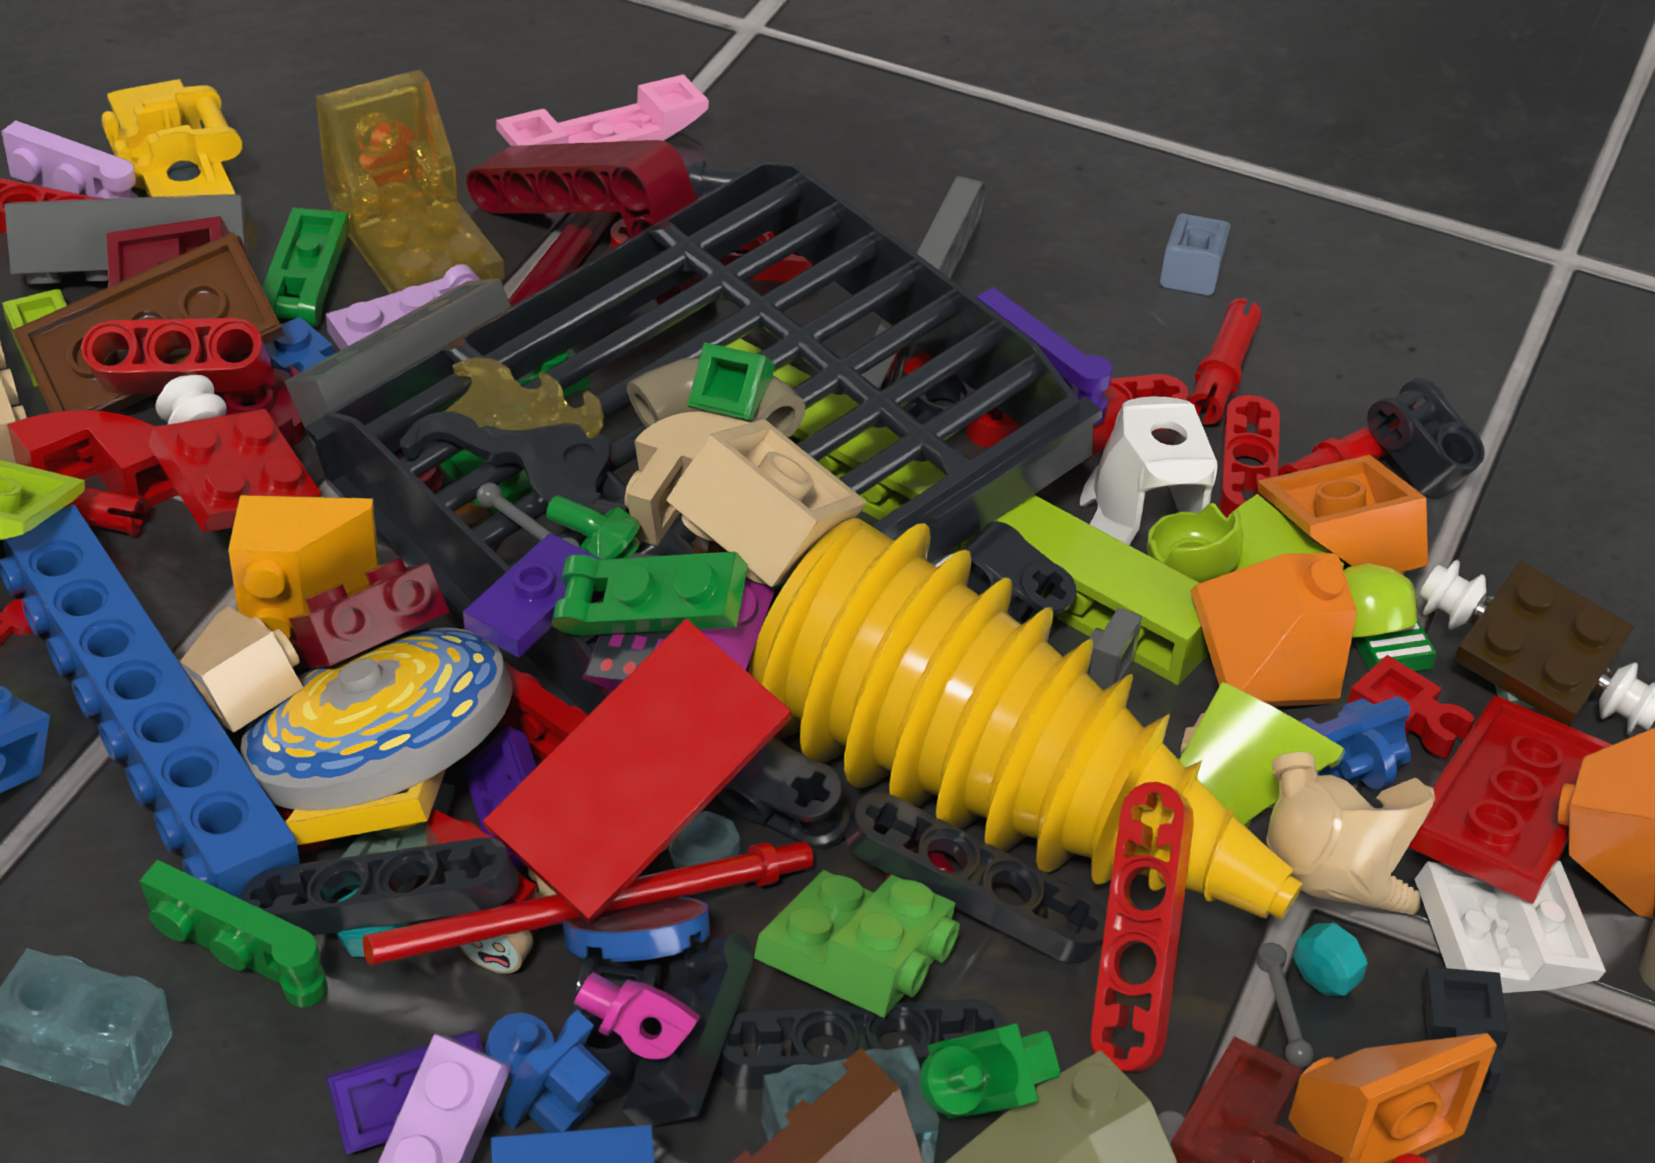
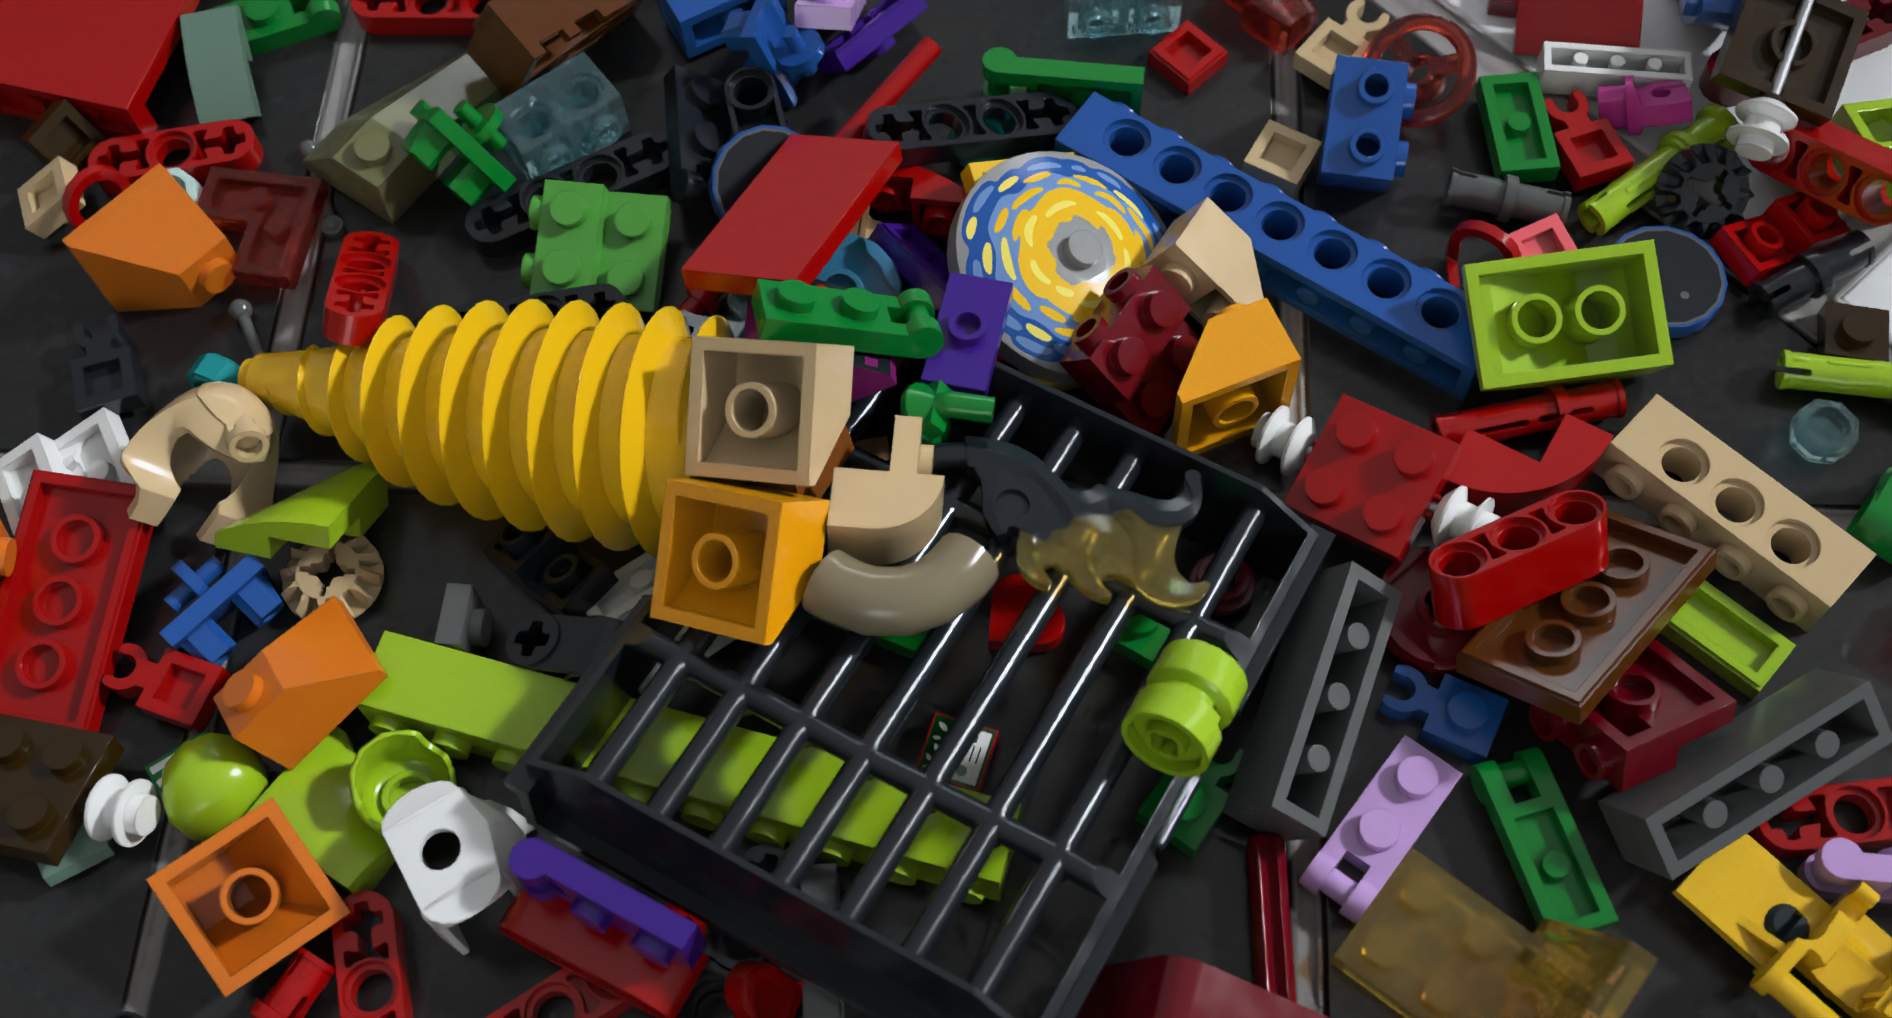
camera: 165 degrees right, 20 degrees up
dark grey hinge [477,483,579,547] -> none
dark pink piece [574,972,700,1059] -> none
green slope [687,342,776,421] -> none
none -> light orange slope [650,477,830,645]
none -> lime wheel [1121,638,1248,778]
none -> red tile [1147,20,1228,96]
none -> tan plate [1242,119,1322,198]

